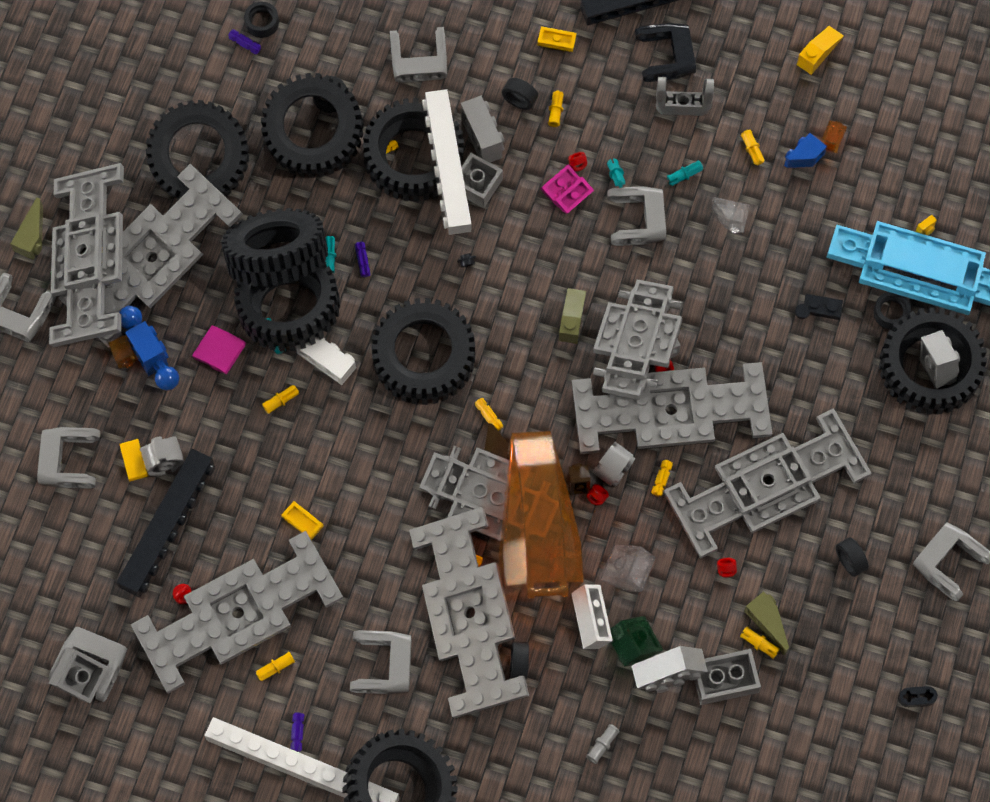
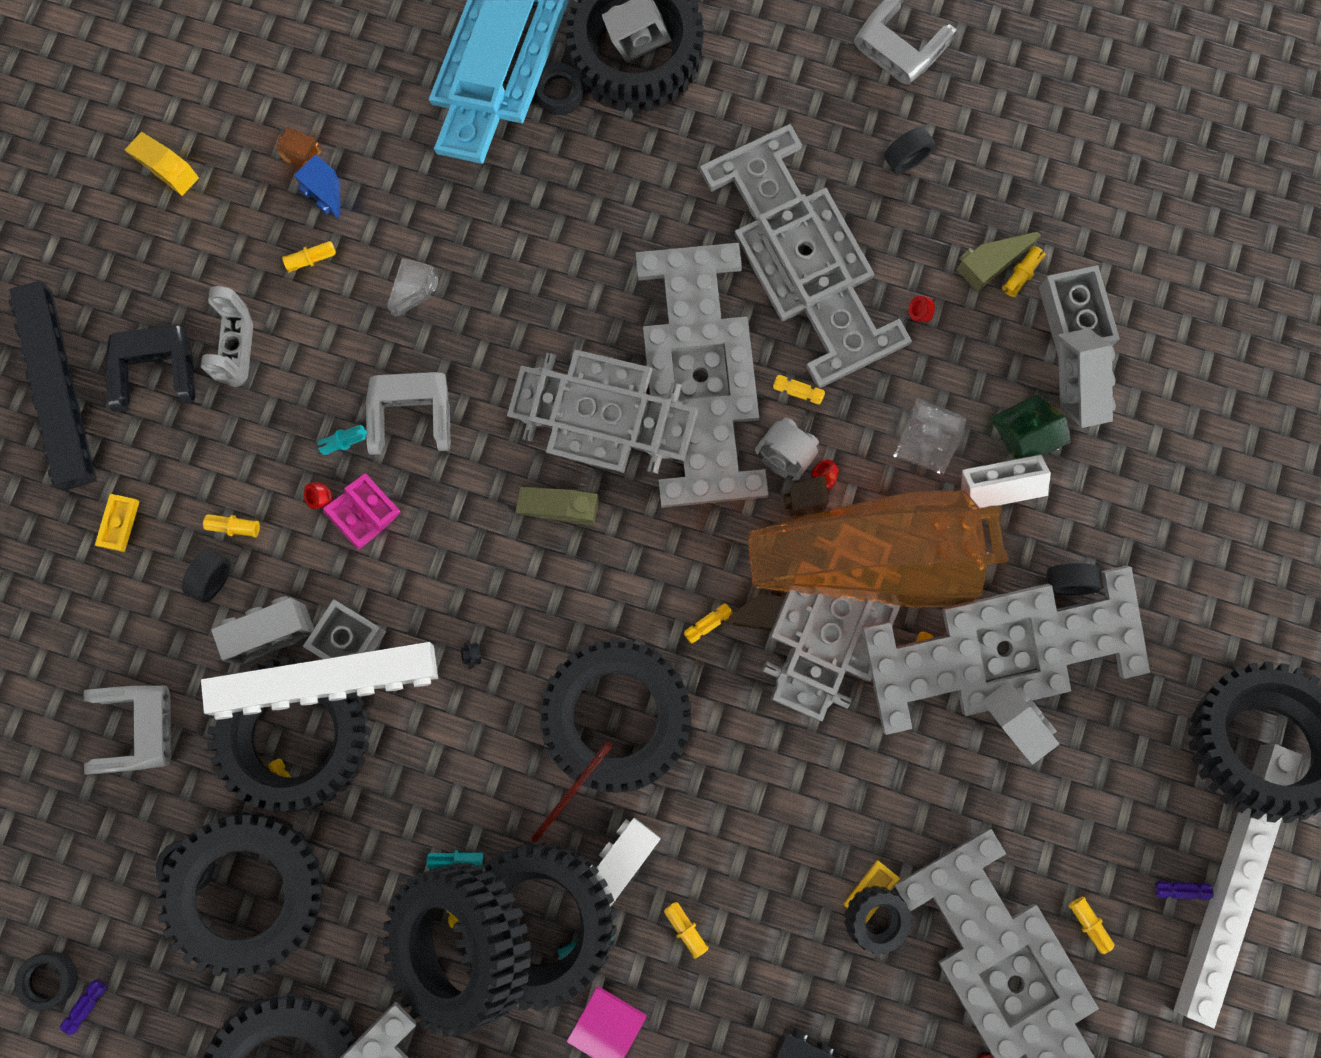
camera: 90 degrees left, 10 degrees up
light grey connector [350,630,412,694] -> none
dark purple axle [355,241,370,278] -> none
light grey pin [586,724,620,764] -> none
teal axle [667,161,703,186] -> none
black hinge [795,294,843,320] -> none
black beam [898,686,938,708] -> none
yellow plate [915,215,937,236] -> none
none -> clear red axle [531,742,612,842]
none -> black tyre [844,886,912,955]
none -> light grey brick [982,681,1059,765]

